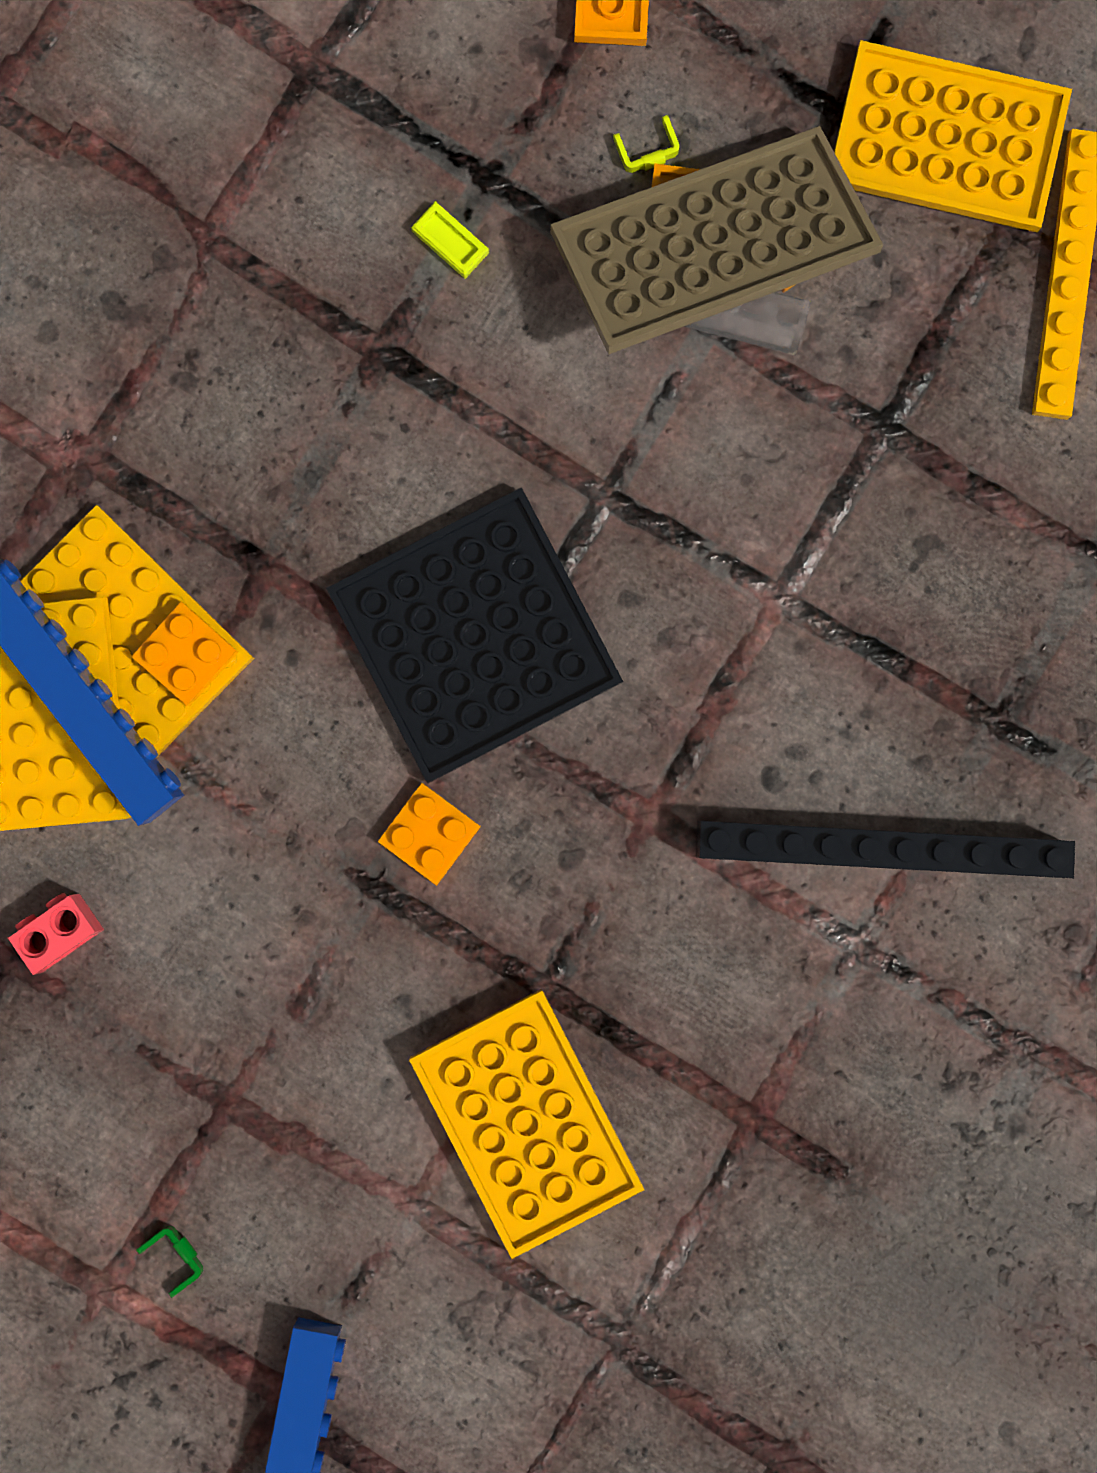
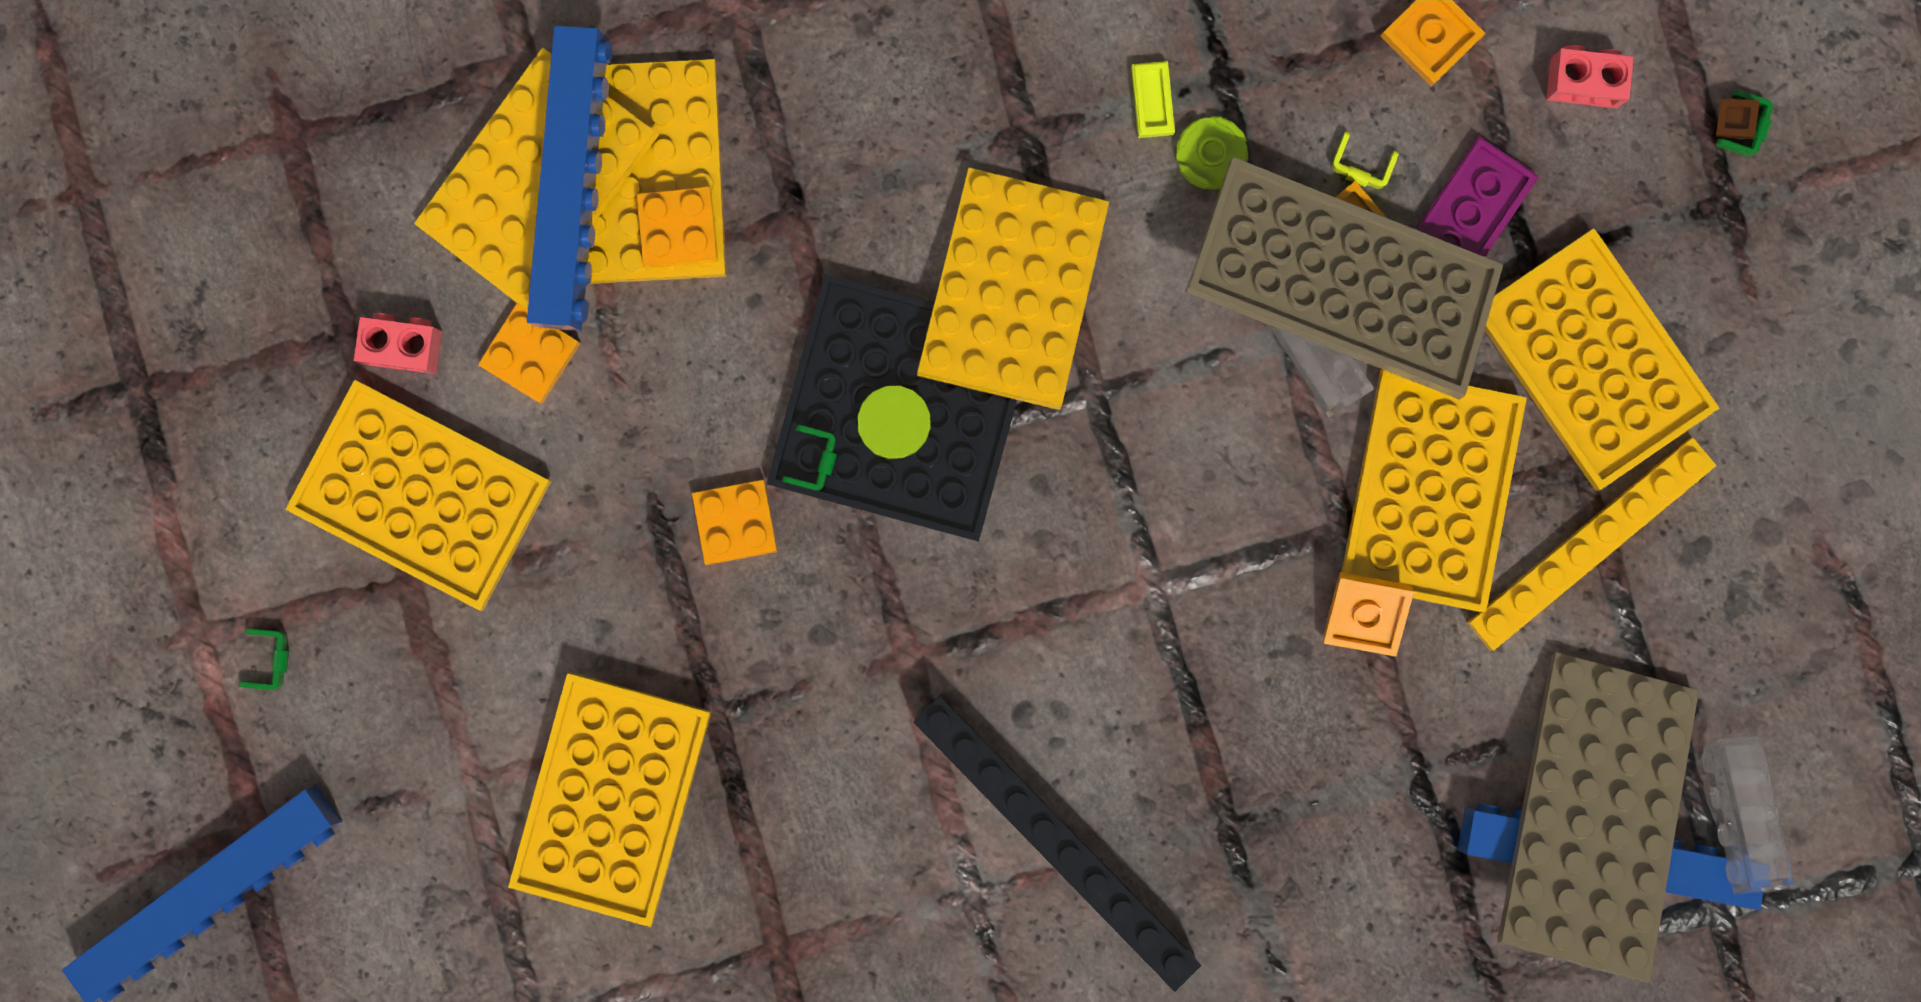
camera: 40 degrees right, 0 degrees up
none -> yellow plate [285,380,552,611]
none -> light orange plate [478,304,581,404]
none -> green piece [782,425,837,491]
none -> lime tile [858,386,931,459]
none -> yellow plate [917,168,1110,410]
none -> lime tile [1176,116,1248,189]
none -> light orange plate [1323,572,1414,657]
none -> yellow plate [1341,369,1527,613]
none -> magenta tile [1415,136,1539,257]

